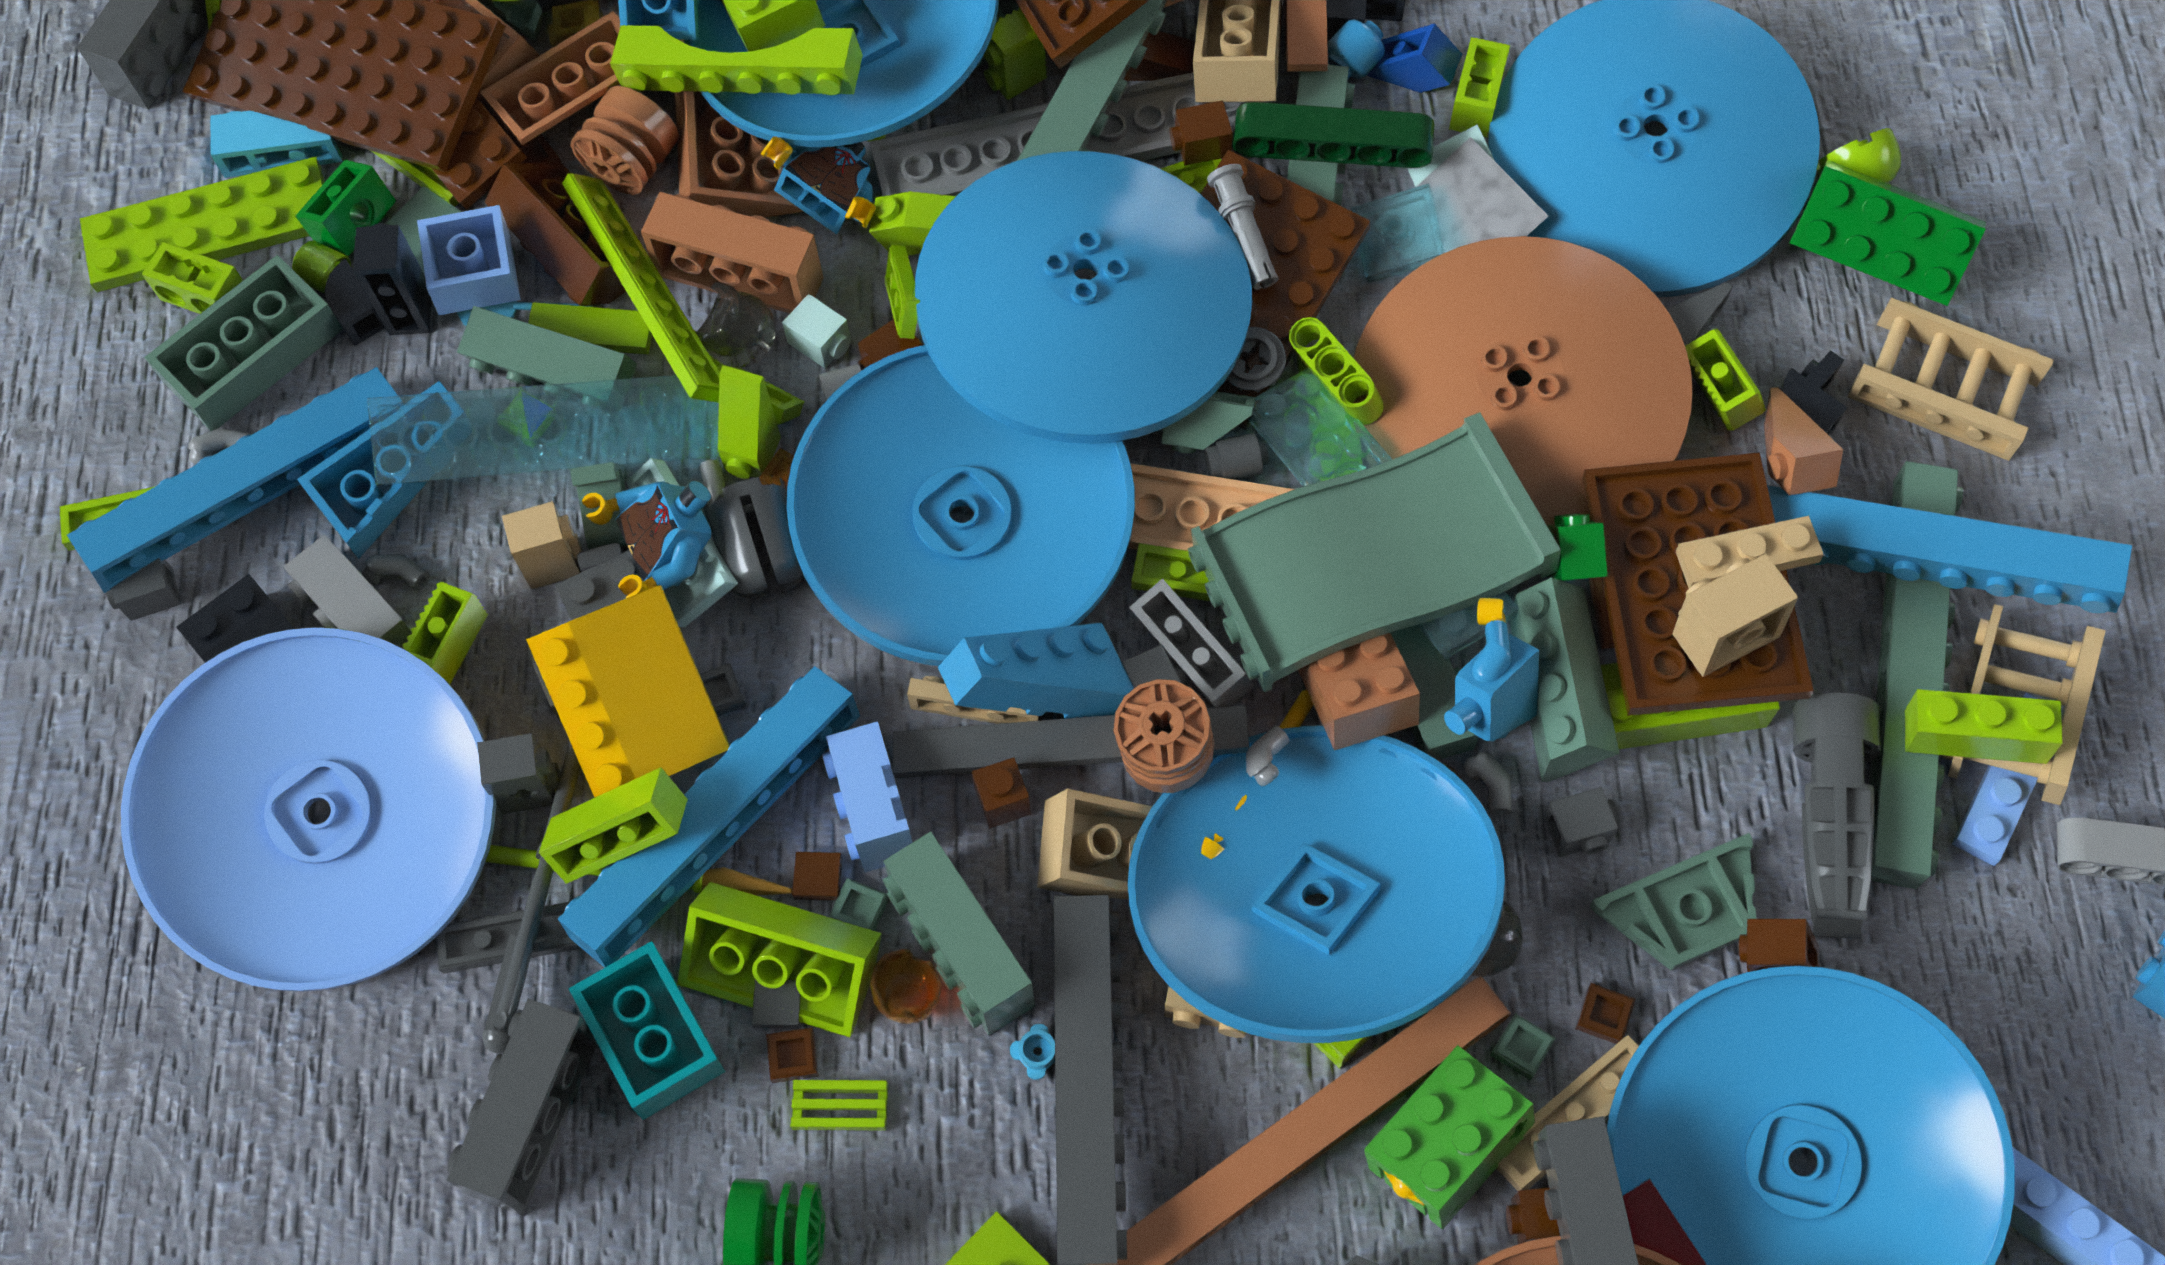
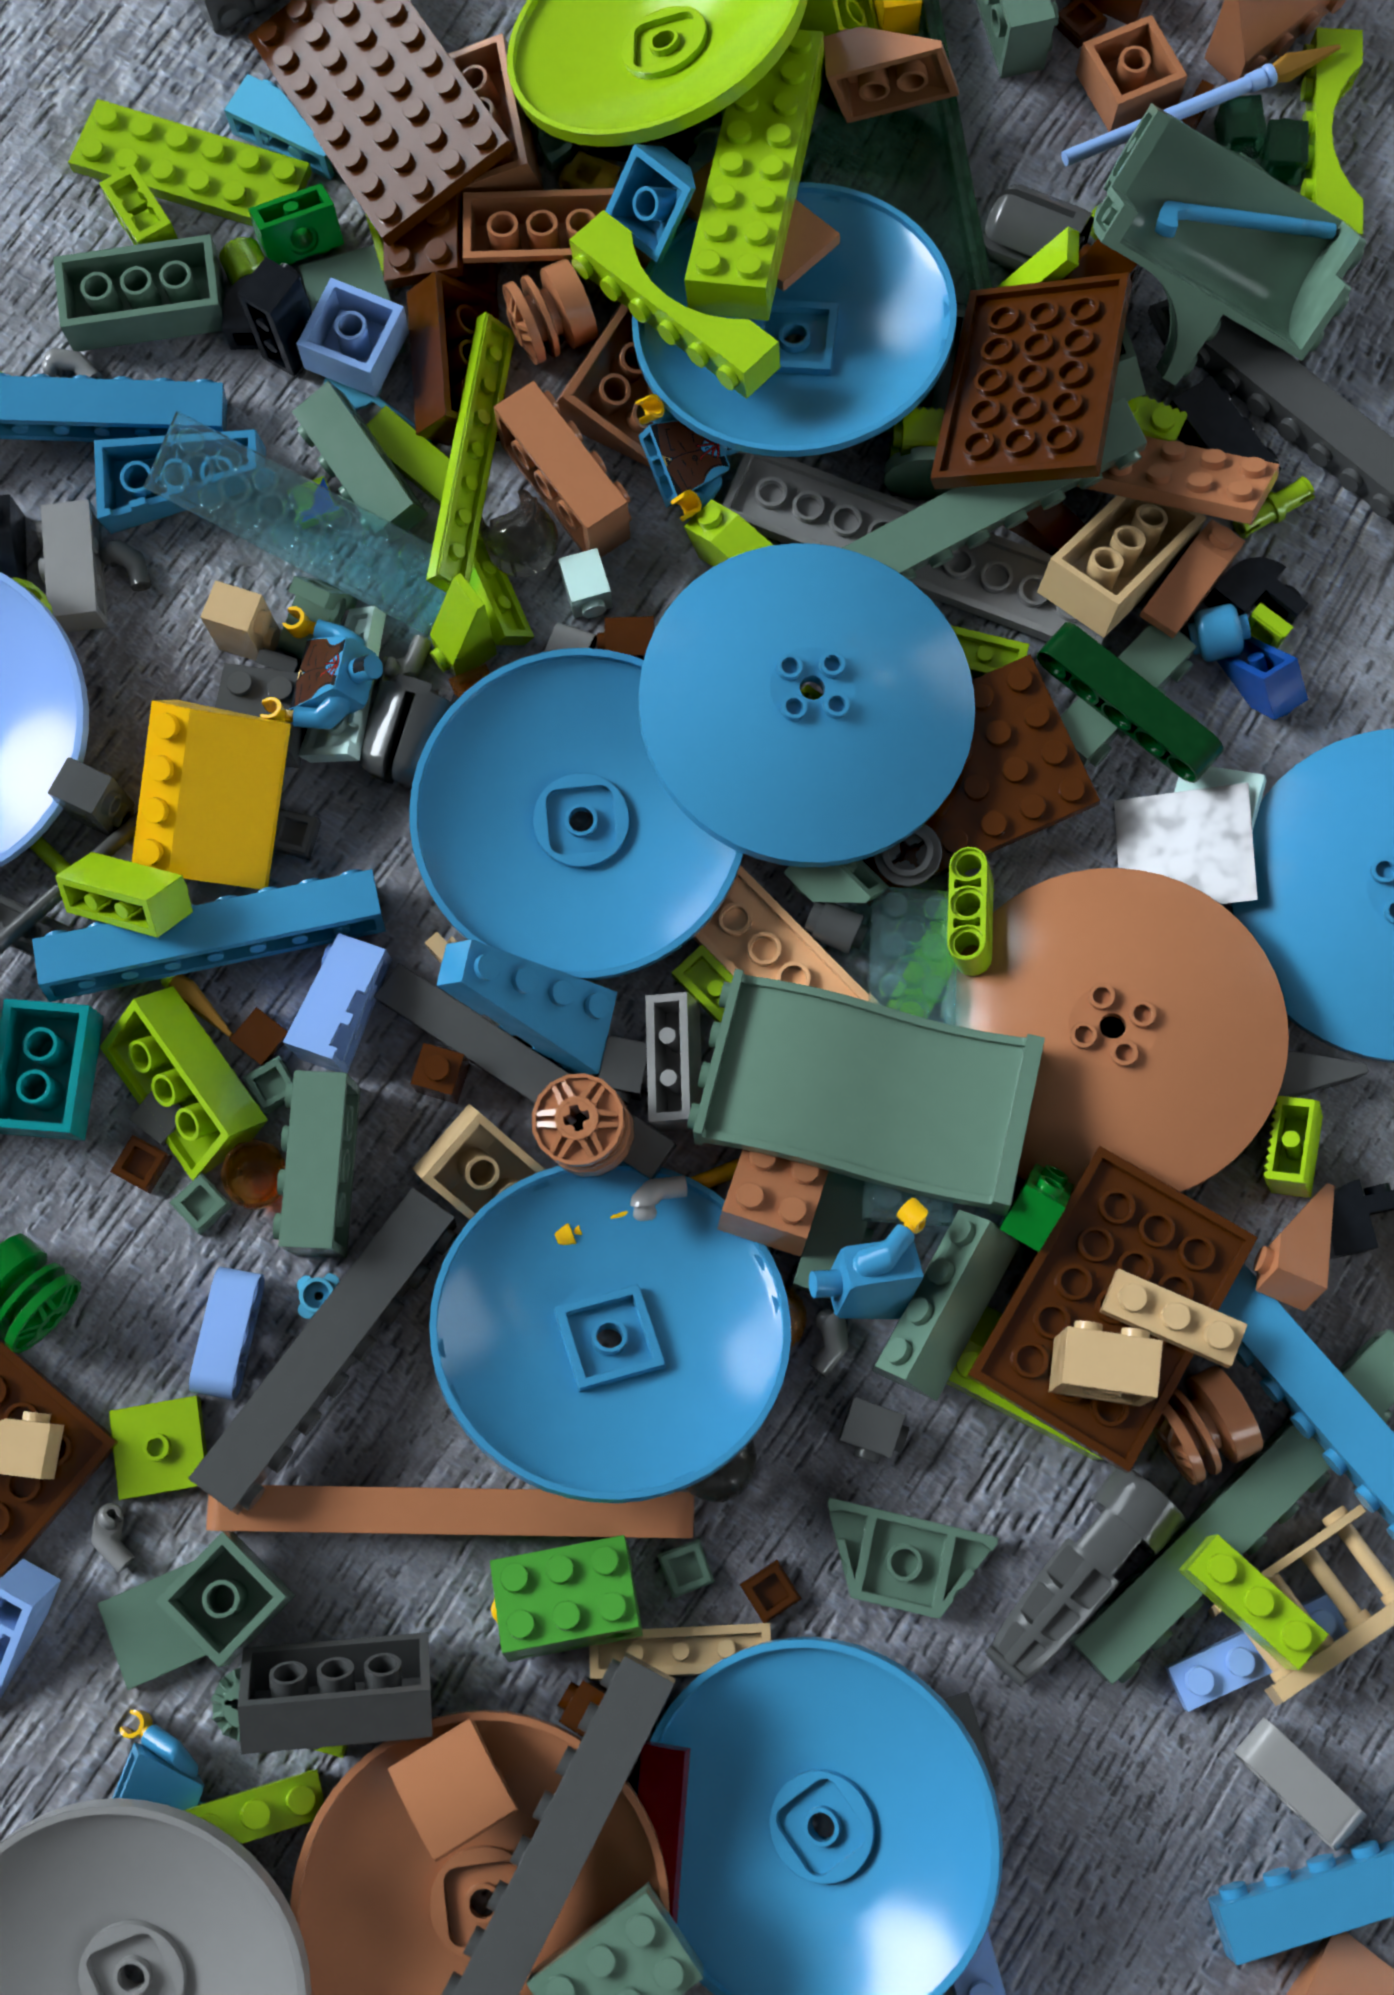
camera: 35 degrees right, 10 degrees up
lime brick [402,582,488,685] -> none
lime tile [790,1080,888,1131] -> none
lime tile [884,245,920,339] -> none
reddish brown brick [1169,100,1233,166] -> none
light grey pin [1207,164,1279,290] -> none
clear light blue plate [1351,183,1446,283] -> none
lime brick [1449,37,1510,138] -> none
reddish brown brick [1739,919,1819,972] -> none
none -> sand green tile [169,1173,233,1235]
none -> light blue beam [189,1266,265,1401]
none -> sand green tile [884,446,953,500]
none -> nougat wheel [1153,1365,1263,1485]
none -> lime tile [1248,602,1293,649]

